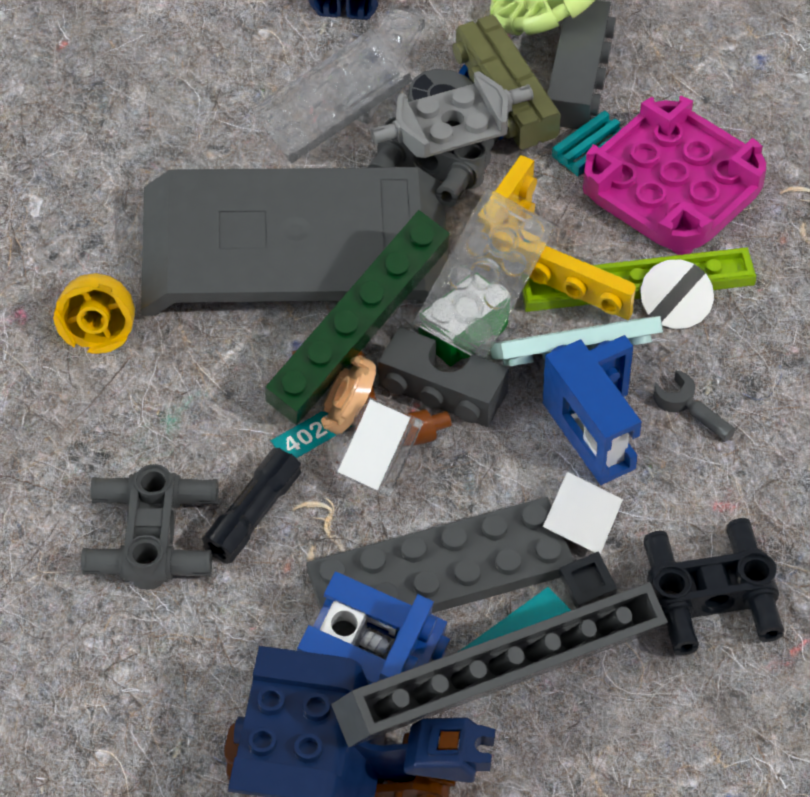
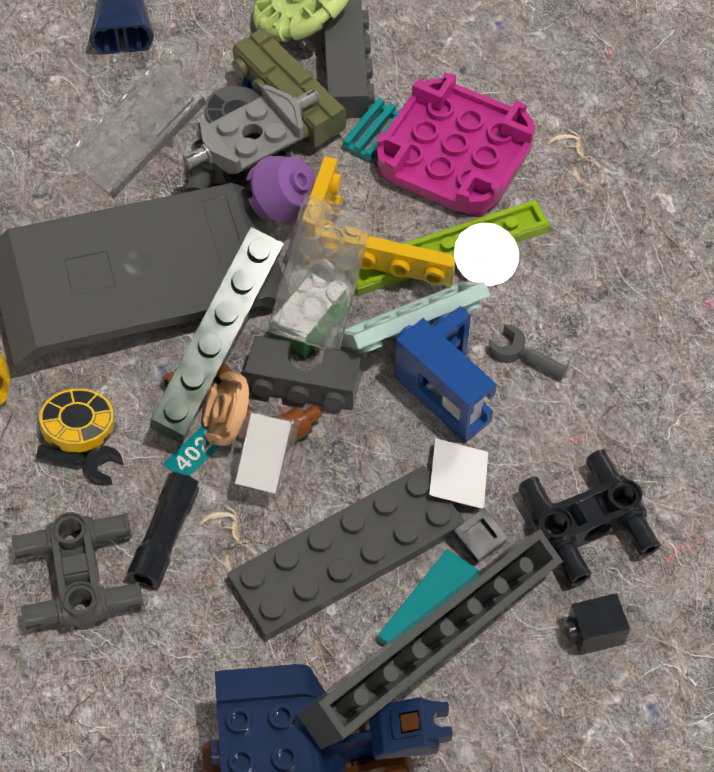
camera: 15 degrees left, 5 degrees up
blue brick [297,571,451,685] -> none
none -> black piece [36,445,124,486]
none -> tile [39,389,114,452]
none -> medium lavender cone [247,156,316,223]
none -> black brick [564,593,630,655]

